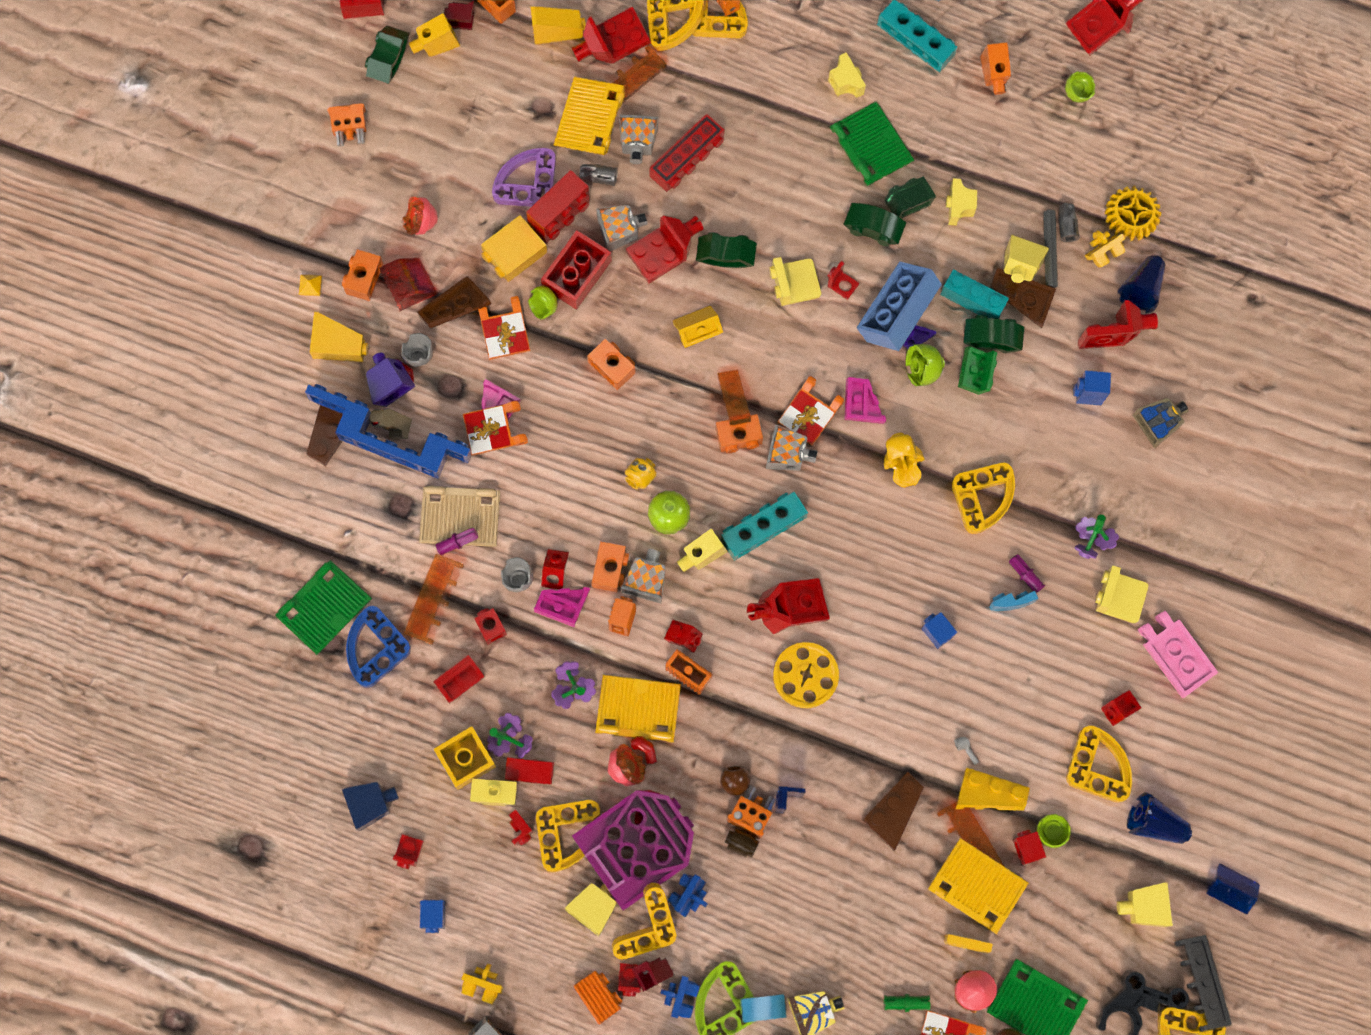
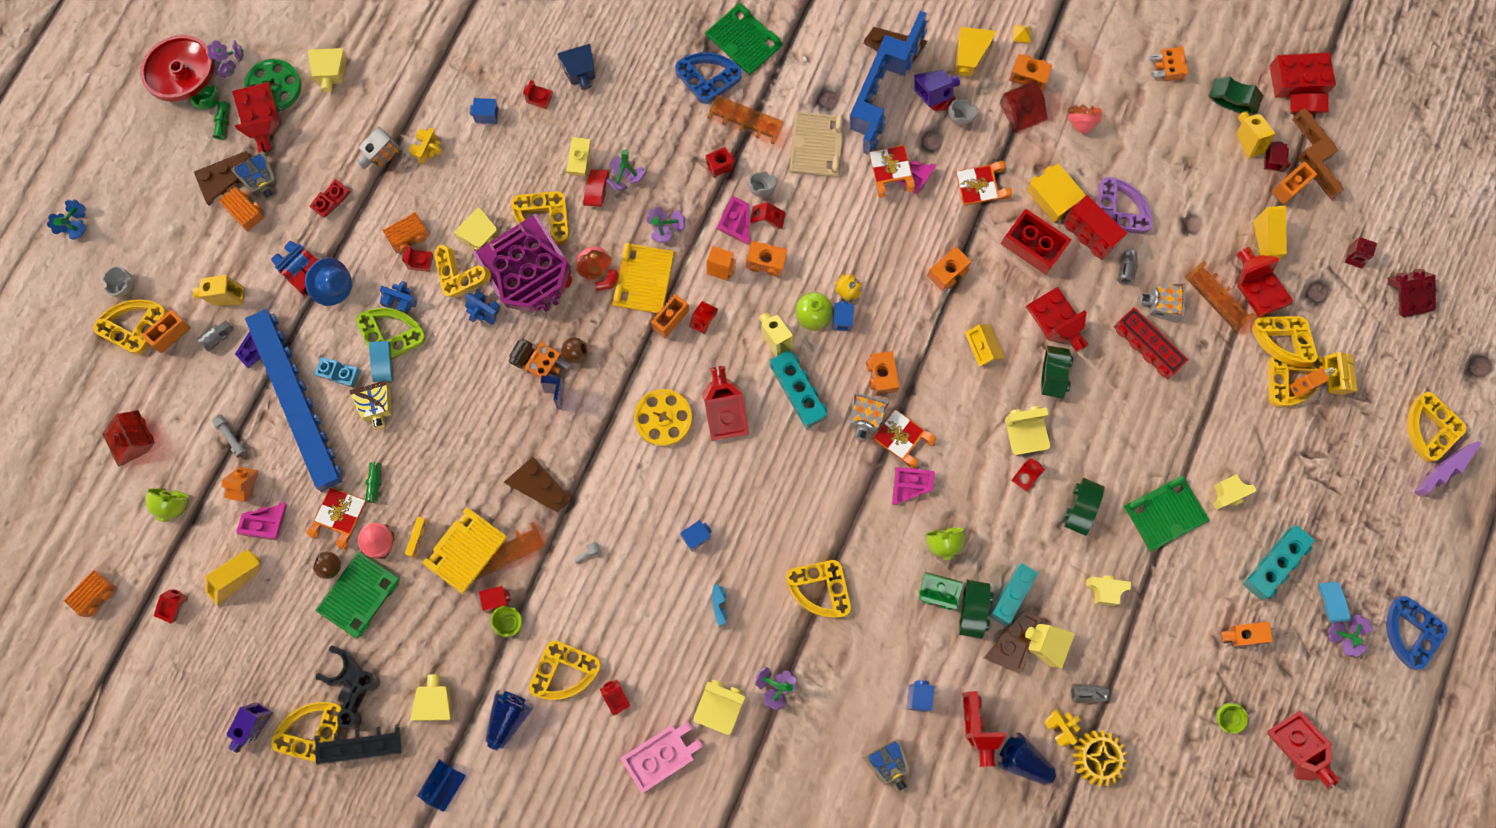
camera: 90 degrees right, 0 degrees up
dark tan leg [370,408,412,440] -> none
reddish brown wing [417,276,492,329] -> none
red hinge [433,655,485,704] -> none
yellow brick [434,726,496,790] -> none
magenta axle [436,527,478,556] -> none
red bracket [509,809,533,846] -> none
lime hair [528,285,558,320] -> none
yellow window [553,77,625,155] -> none
torso [596,205,647,251] -> none
torso [621,549,665,604] -> none
dark red window [632,957,674,992] -> none
clear orange tile [717,369,751,426] -> none
medium blue brick [856,262,942,351] -> none
clear green brick [884,176,936,219] -> none
yellow head [884,433,925,488] -> none
dark purple piece [903,325,936,349] -> none
yellow wing [955,767,1030,811] -> none
magenta axle [1009,554,1045,594] -> none
dark grey axle [1043,210,1058,288] -> none
none -> blue brick [832,301,854,331]

